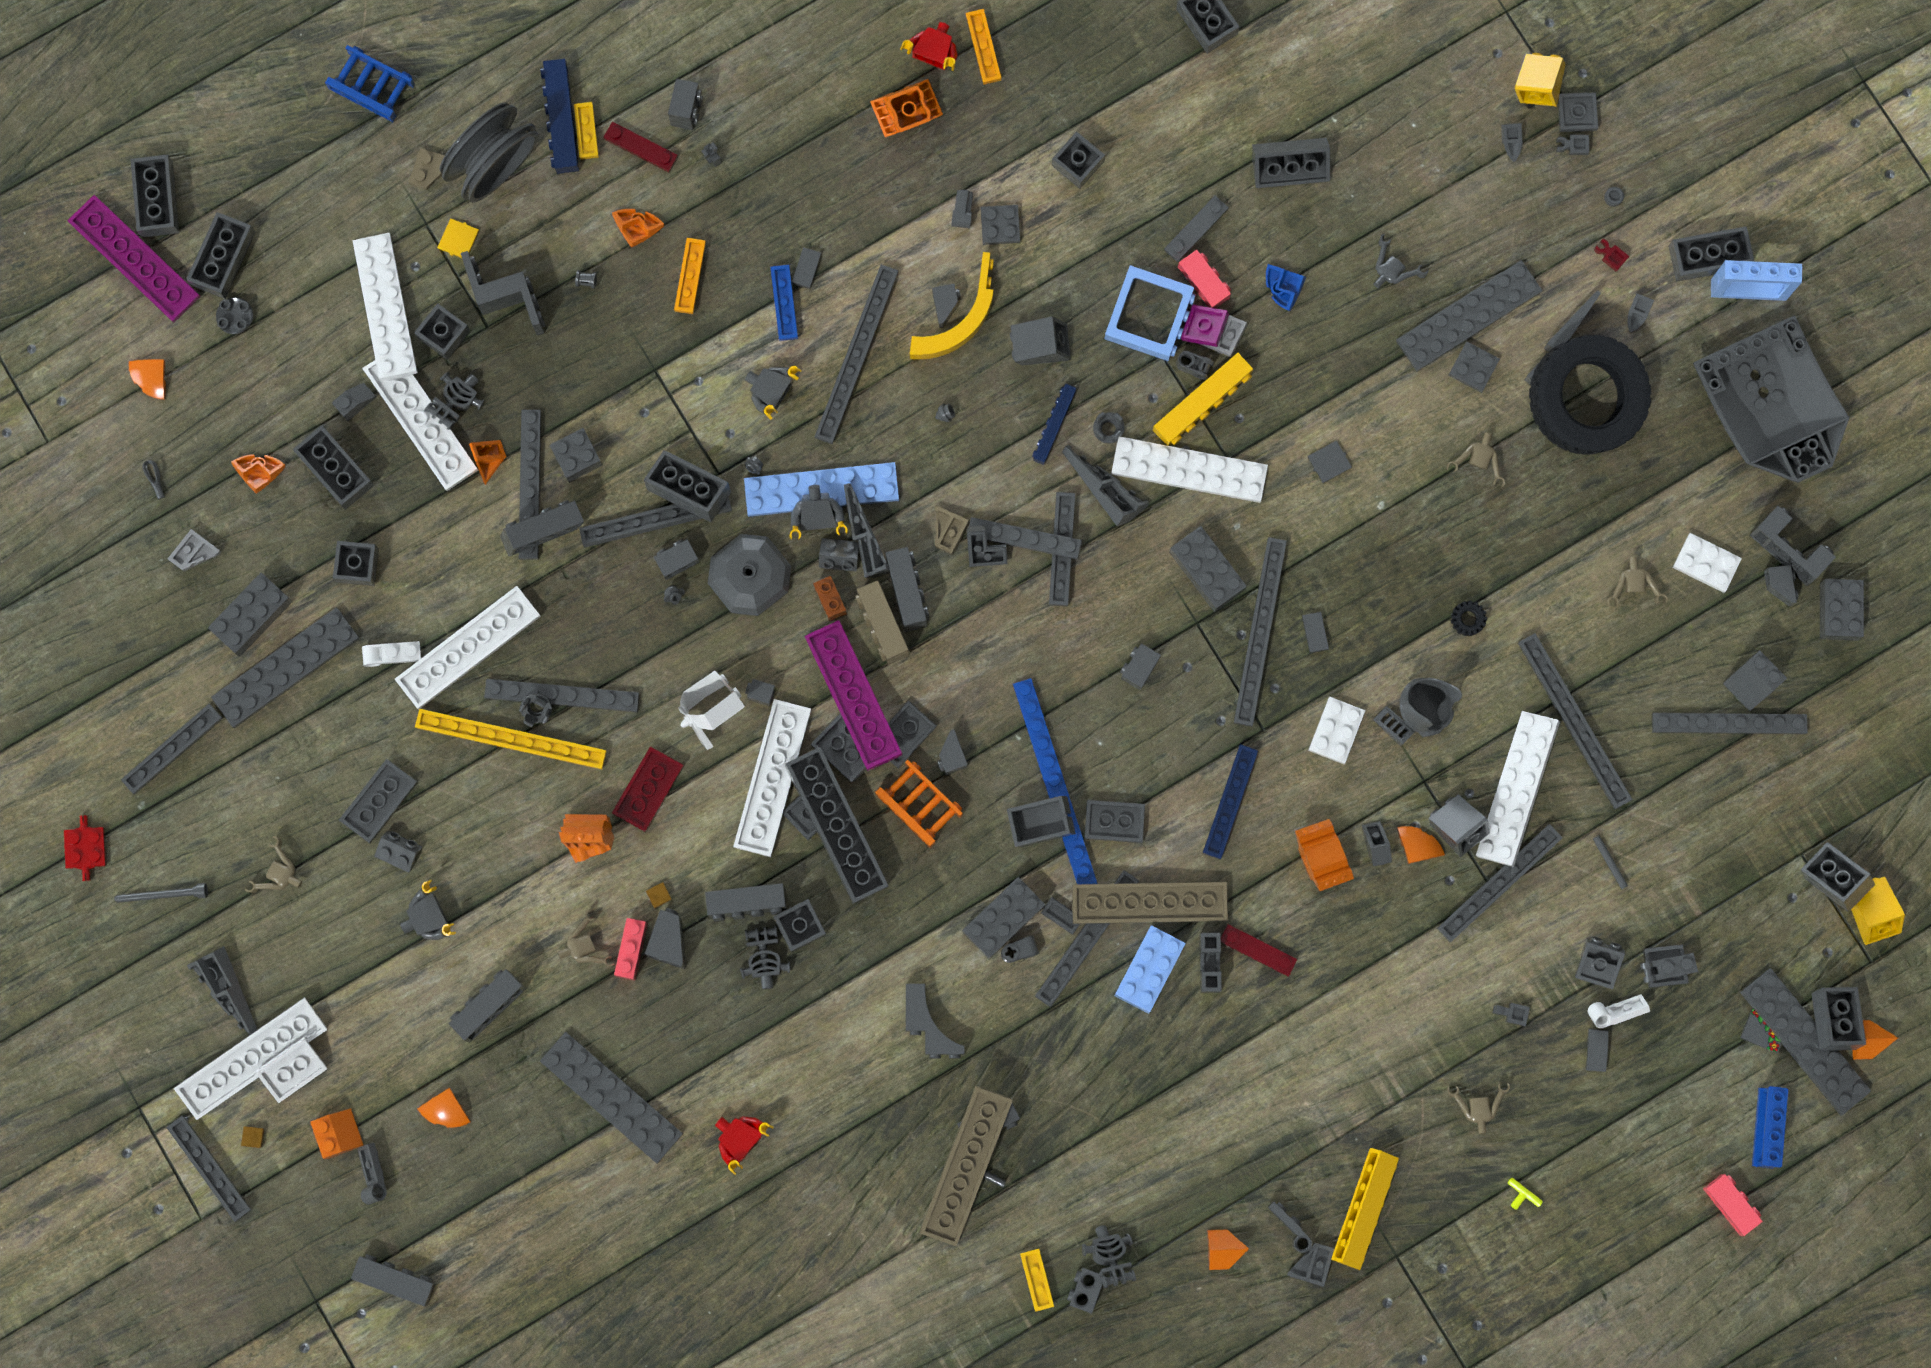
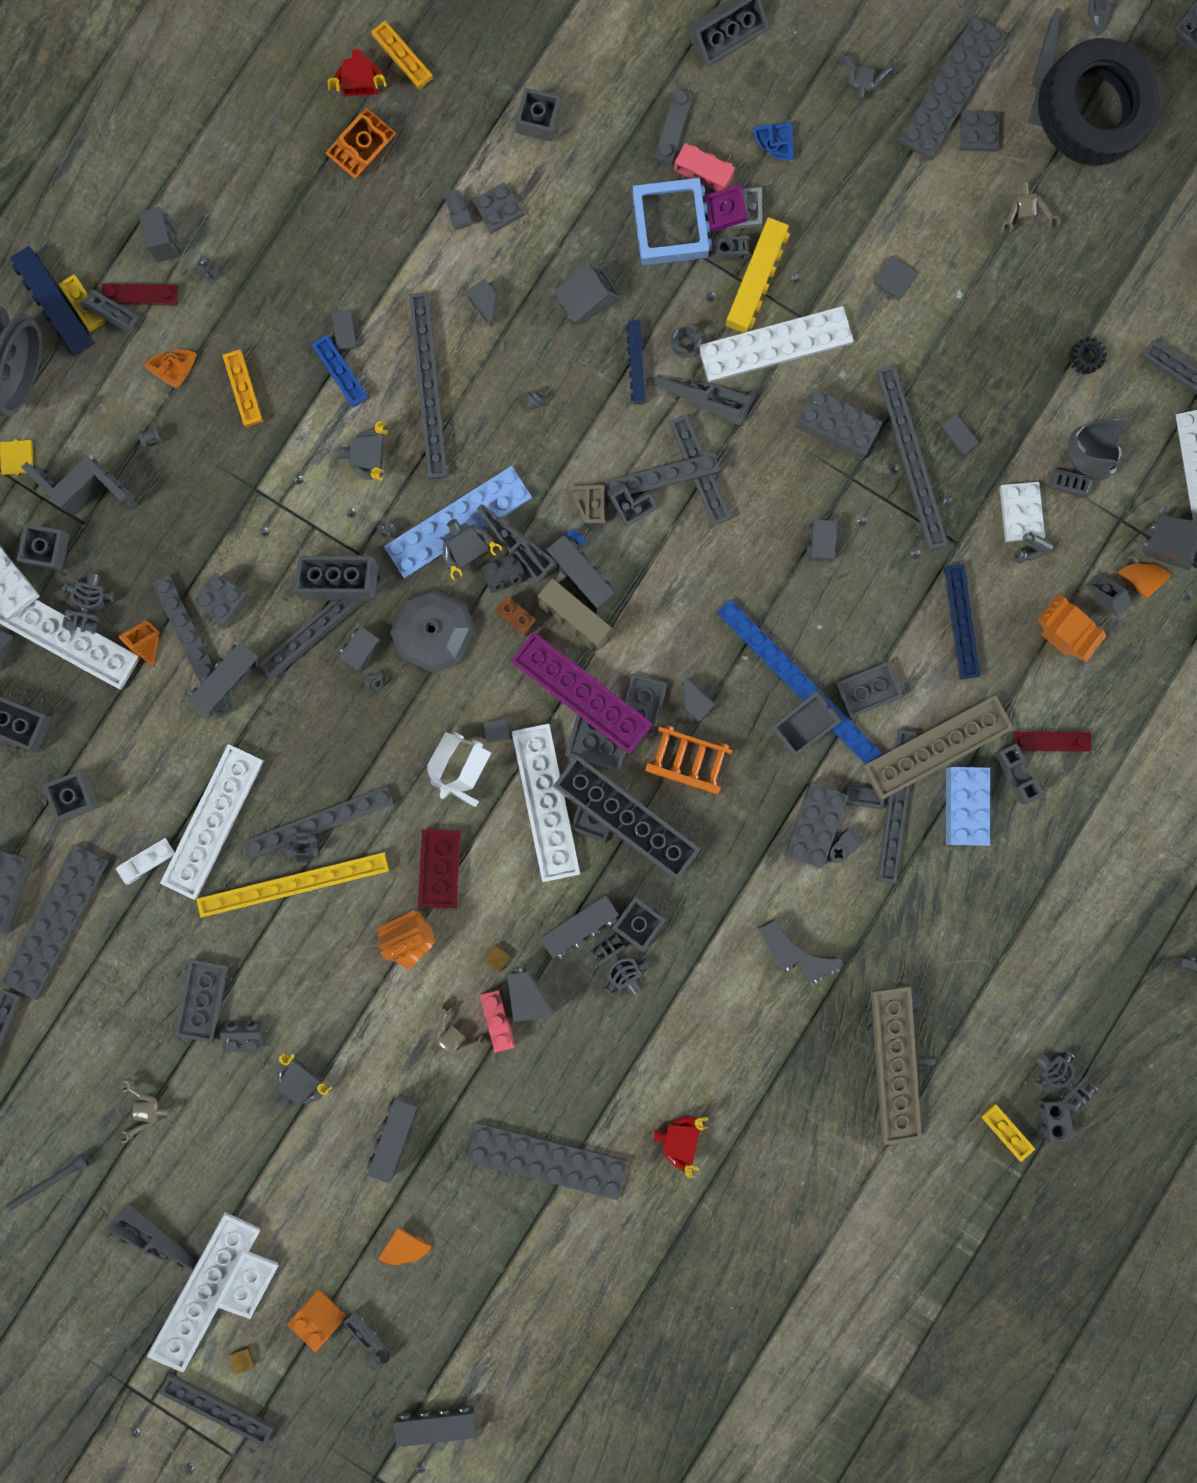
camera: 25 degrees left, 5 degrees up
yellow arch [910,252,994,359] -> none
orange slope [1207,1230,1249,1270] -> none
none -> dark grey plate [80,290,139,333]
none -> blue tile [567,529,586,546]
none -> dark grey plant [1014,533,1053,564]

